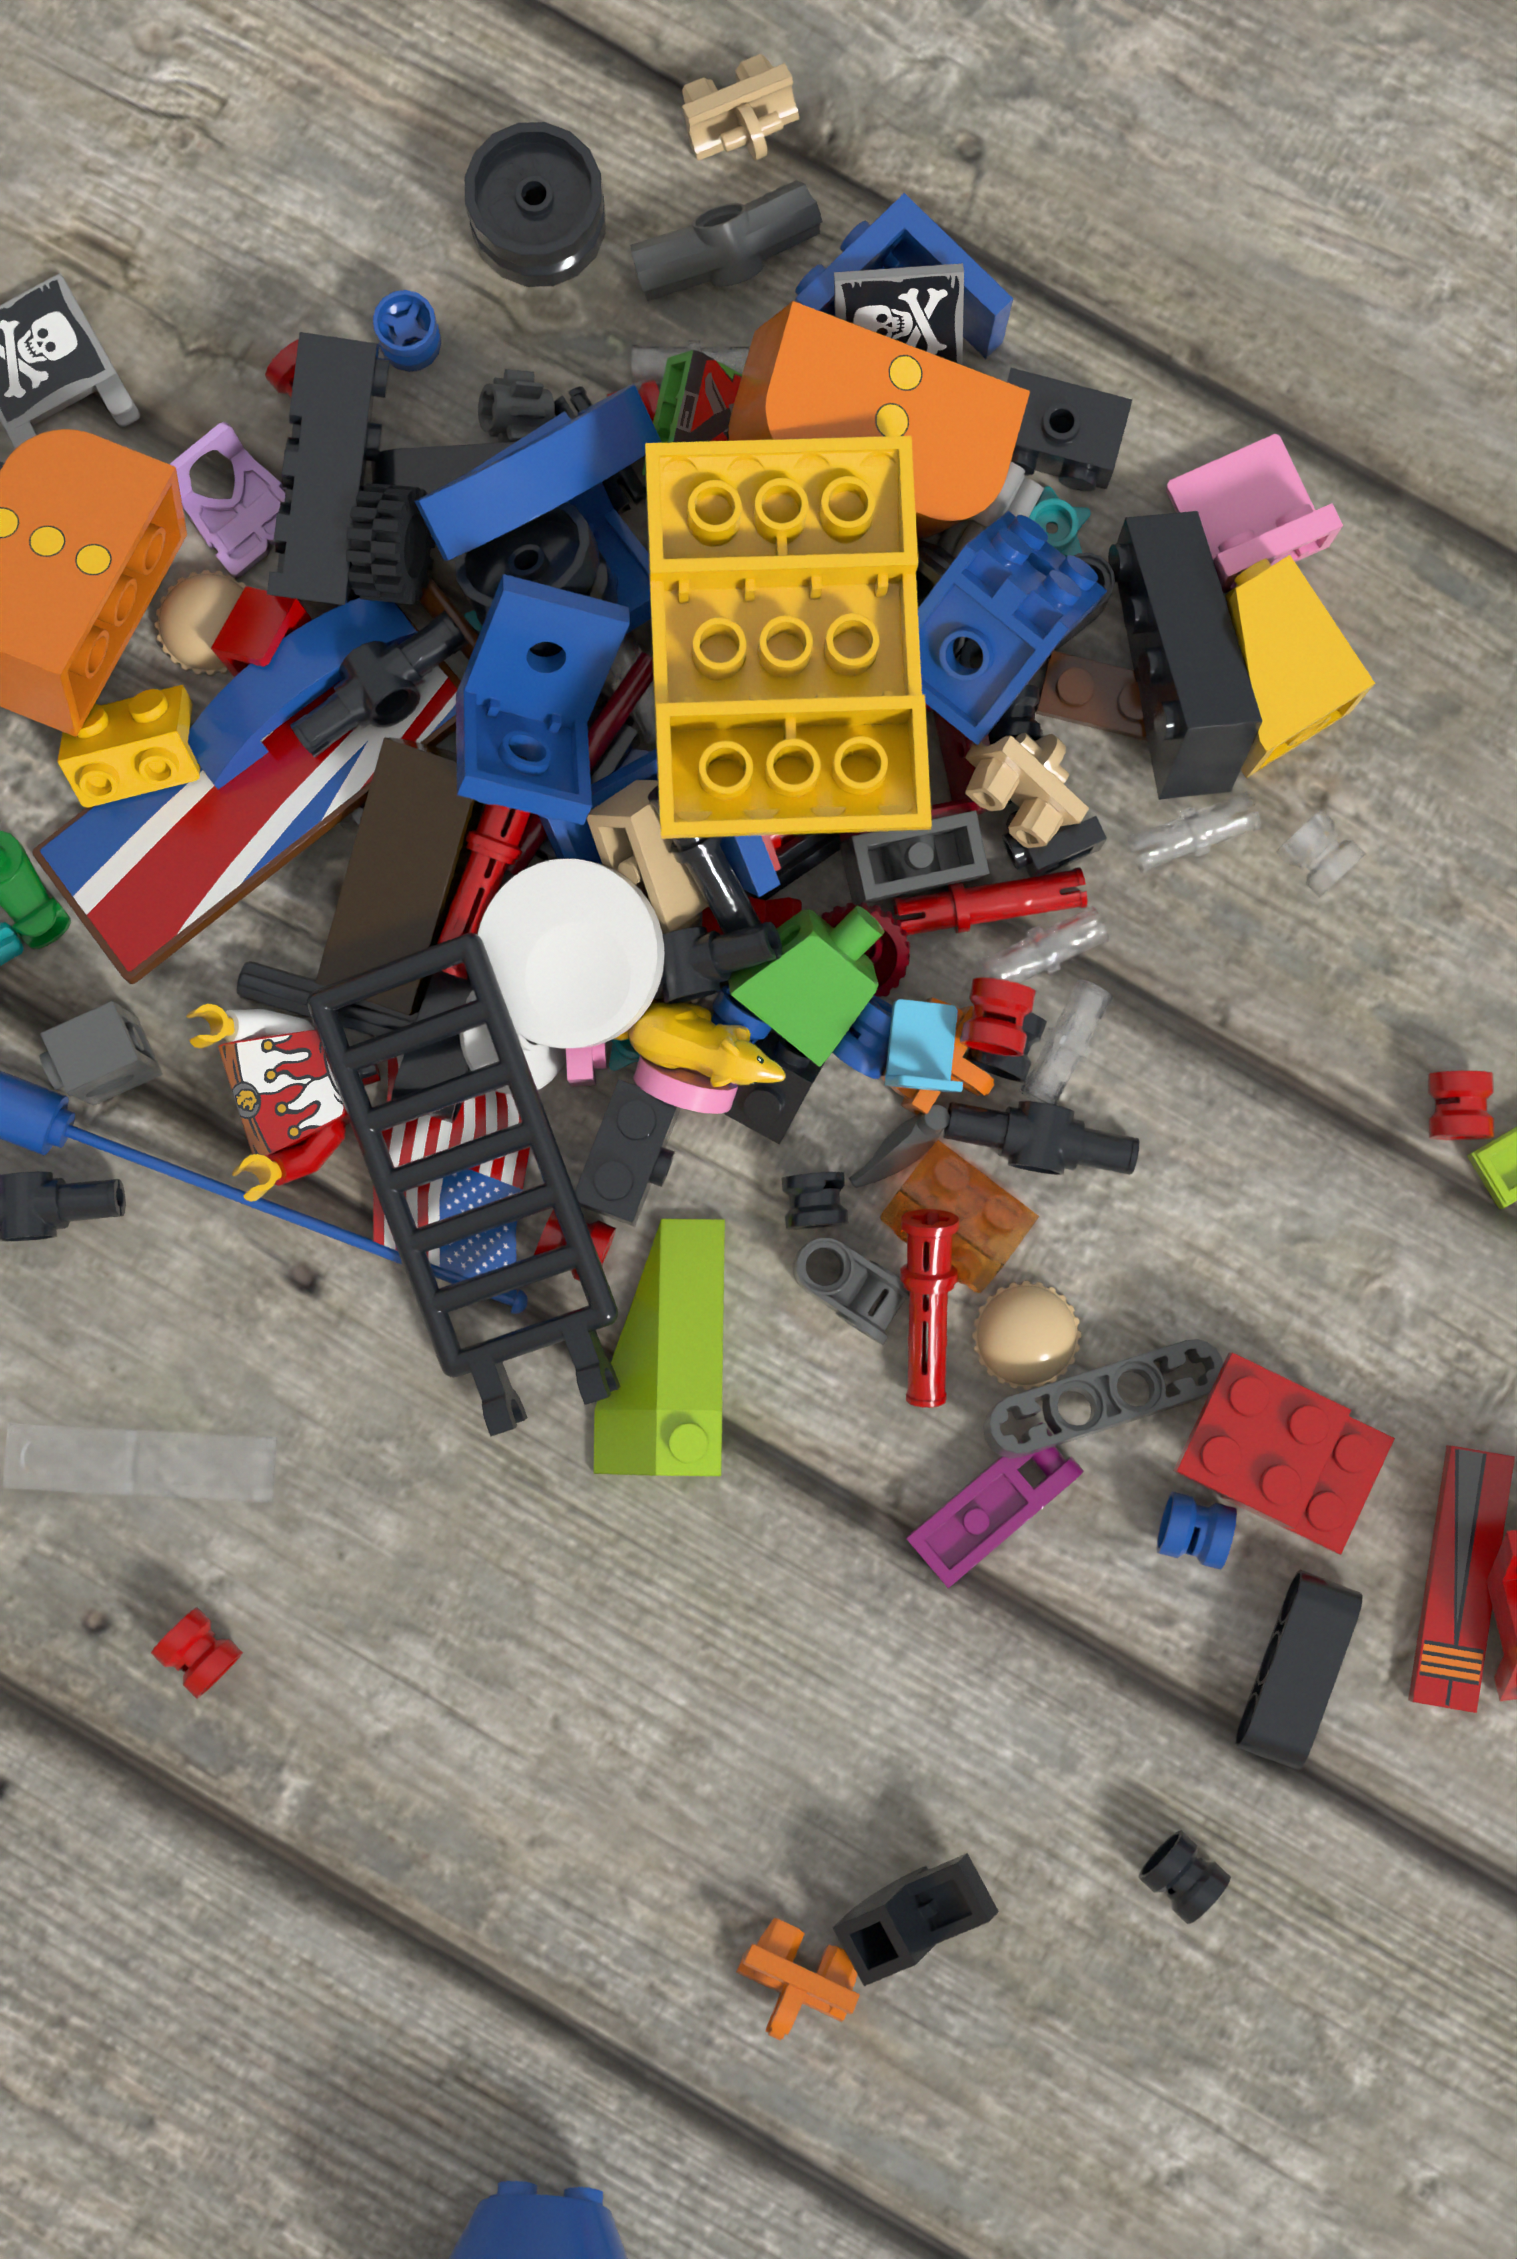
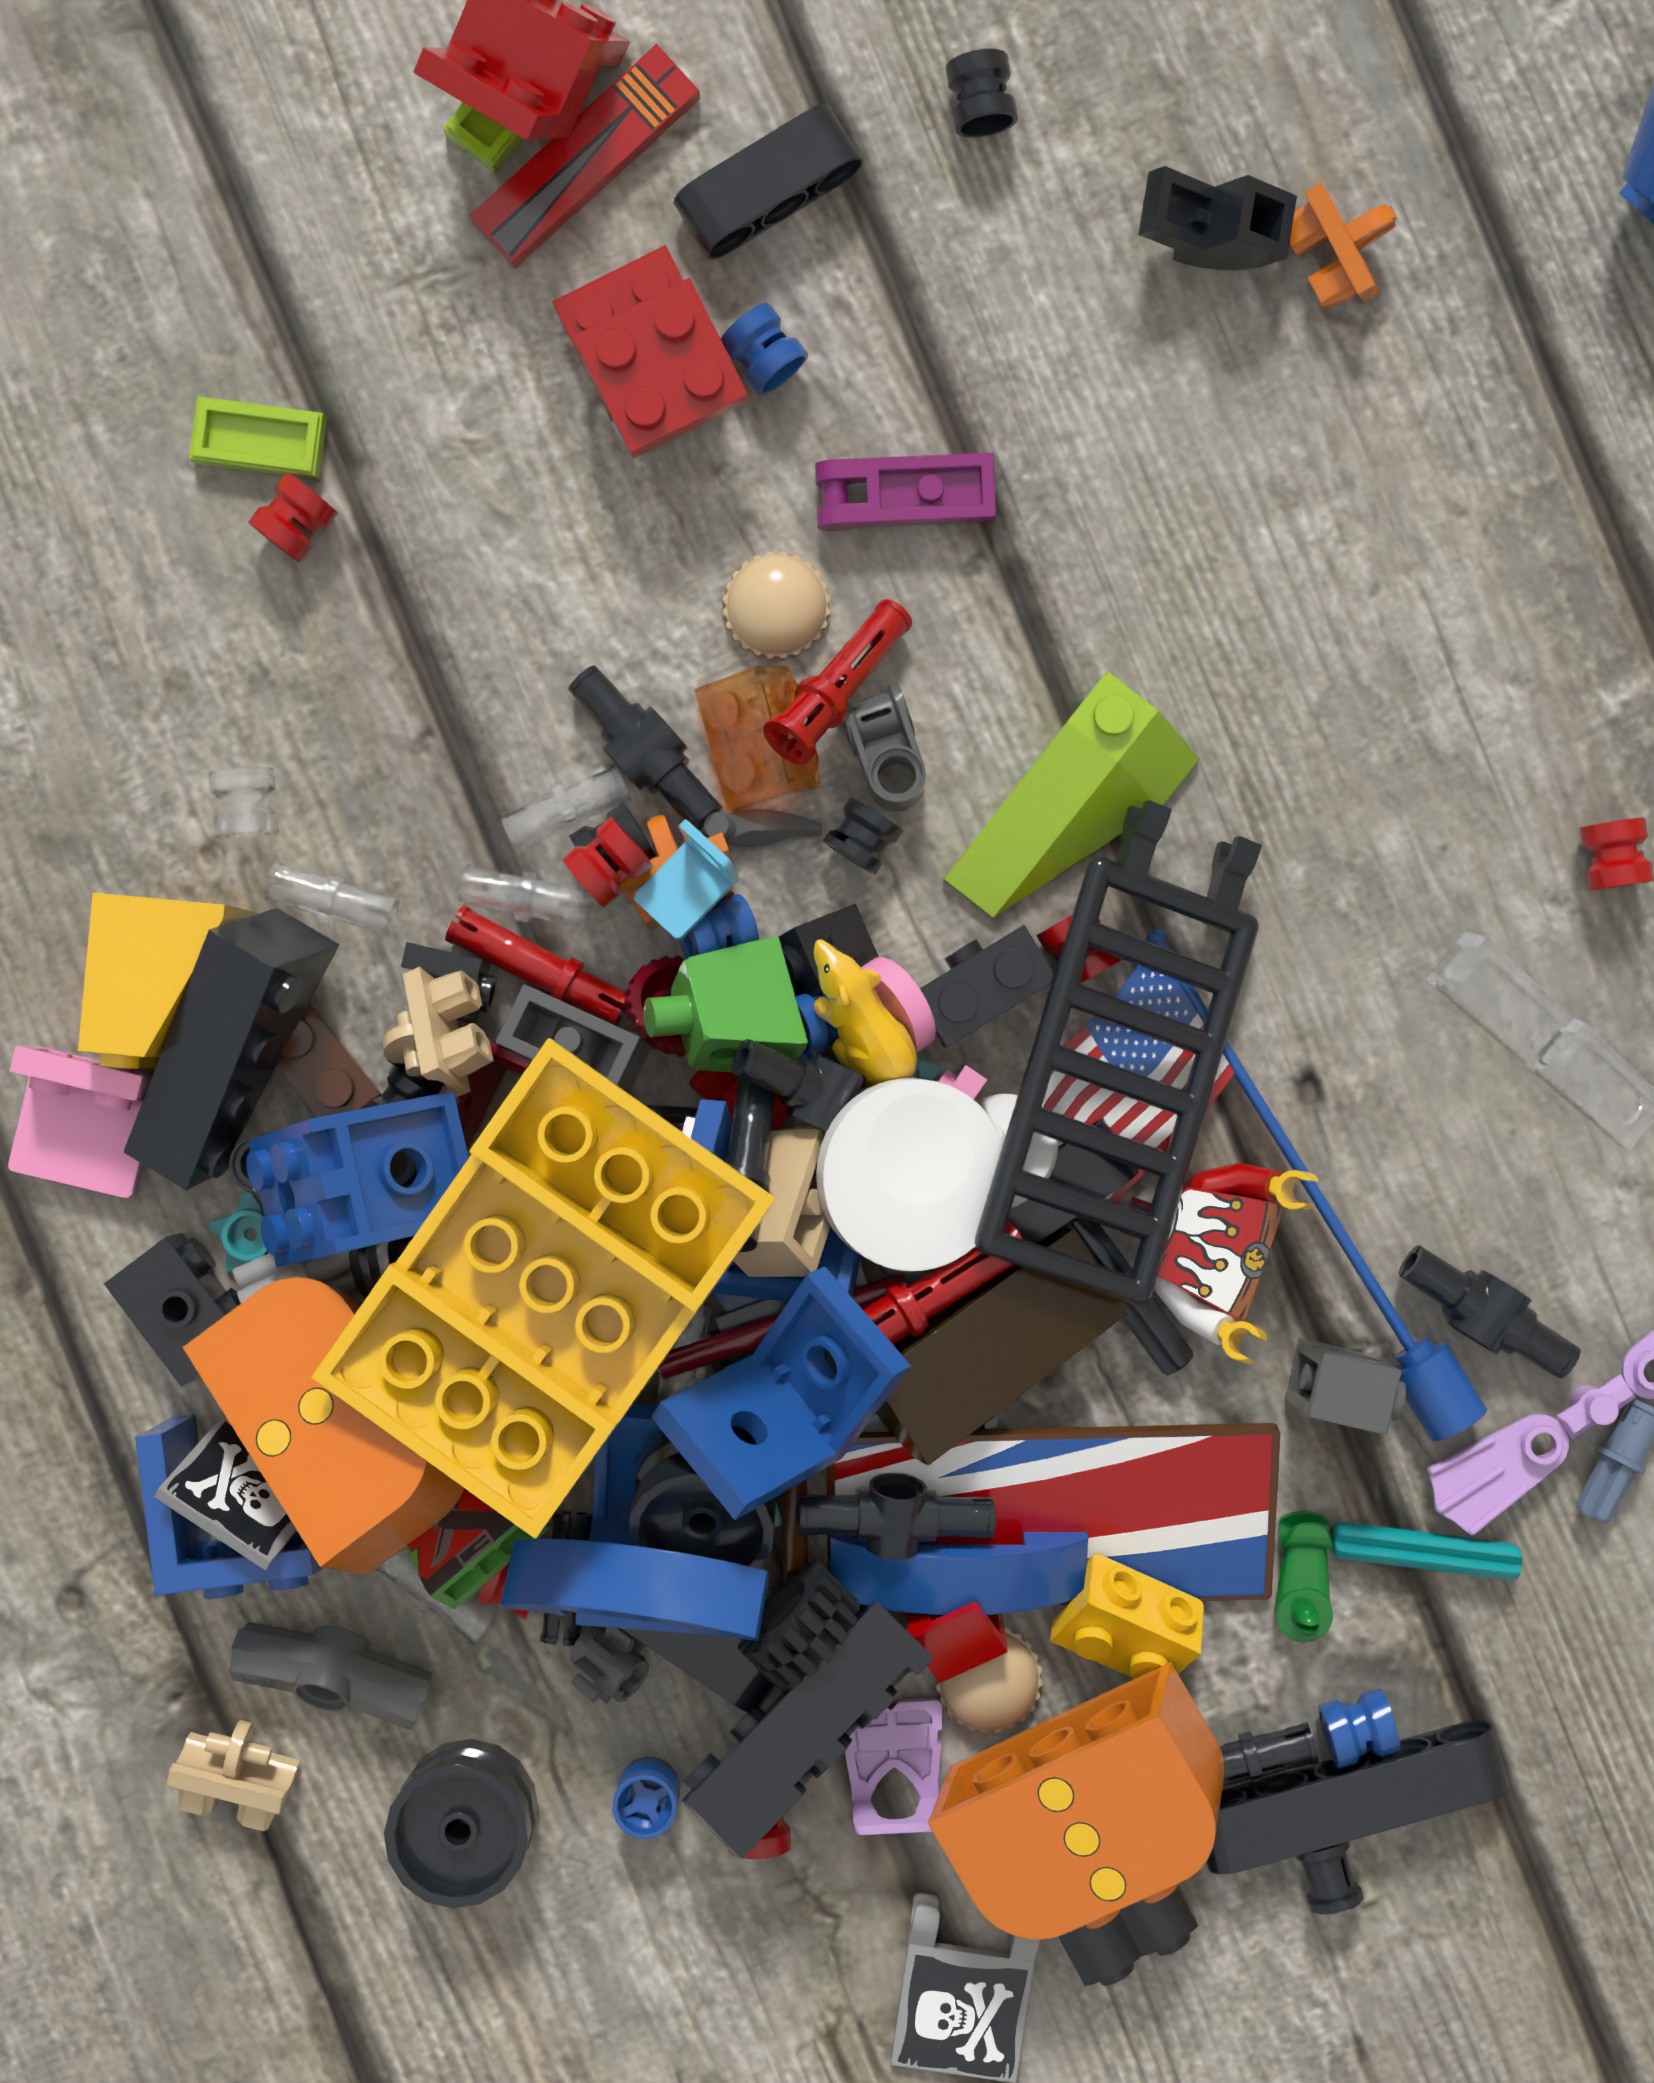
camera: 145 degrees left, 5 degrees up
dark grey beam [983,1339,1223,1459] -> none

